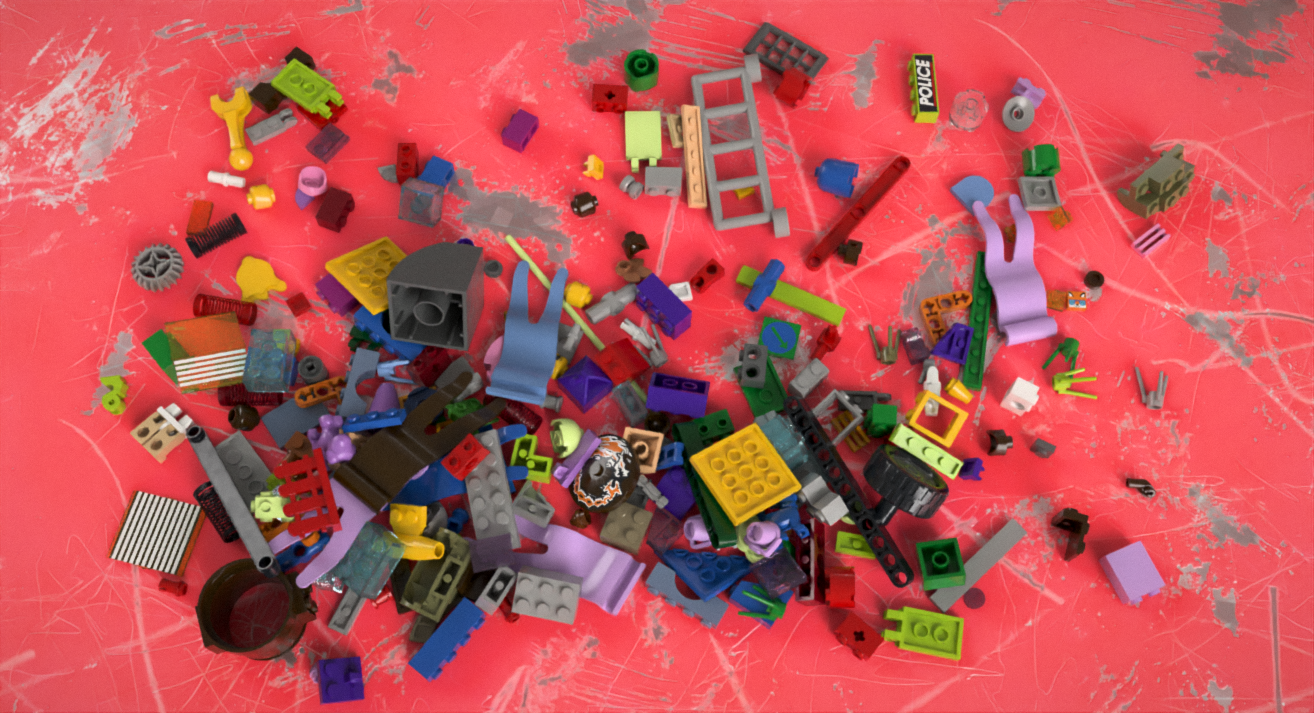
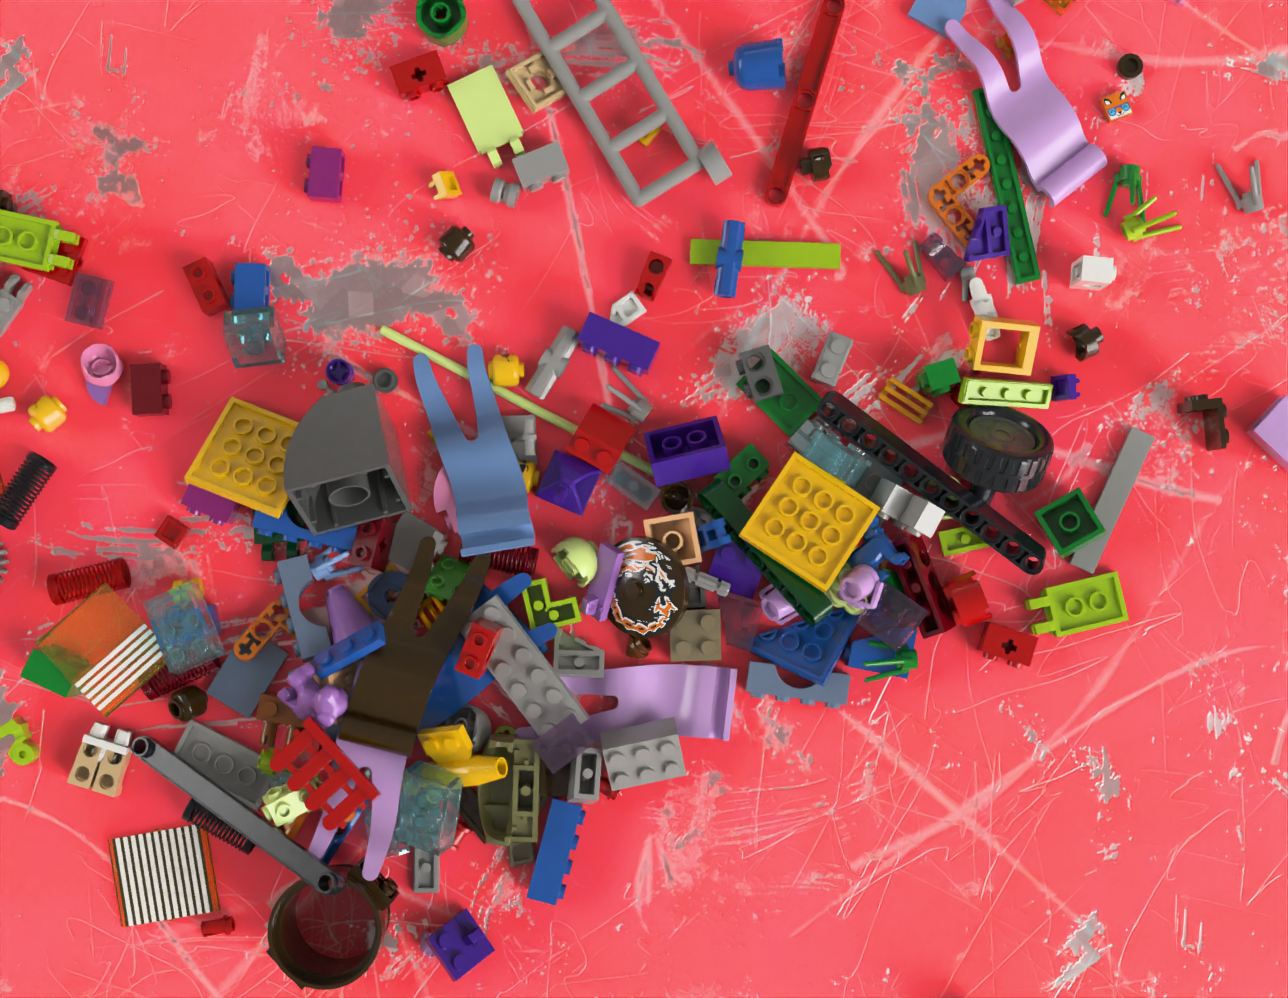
camera: 20 degrees left, 20 degrees up
yellow tile [236,256,287,302] -> none
dark grey wheel [298,355,329,386] -> none
light grey tile [378,164,399,183] -> none
blue bush [446,508,469,534] -> none
light grey bush [539,393,563,413] -> none
nougat plate [615,258,652,283] -> none
white pin [620,318,657,350] -> none
dark brown piece [621,231,650,259] -> none
light nougat tile [681,104,707,209] -> none
piece [758,316,802,360] -> none
light grey window [802,389,864,447] -> none
red axle [810,324,842,361] -> none
dark grey hinge [837,390,892,412] -> none
yellow cone [944,377,974,404] -> none
tile [963,588,986,609] -> none
dark grey plate [1030,438,1057,459] -> none
clear yellow brick [1046,289,1066,312] -> none
dark brown arm [1126,478,1156,498] -> none

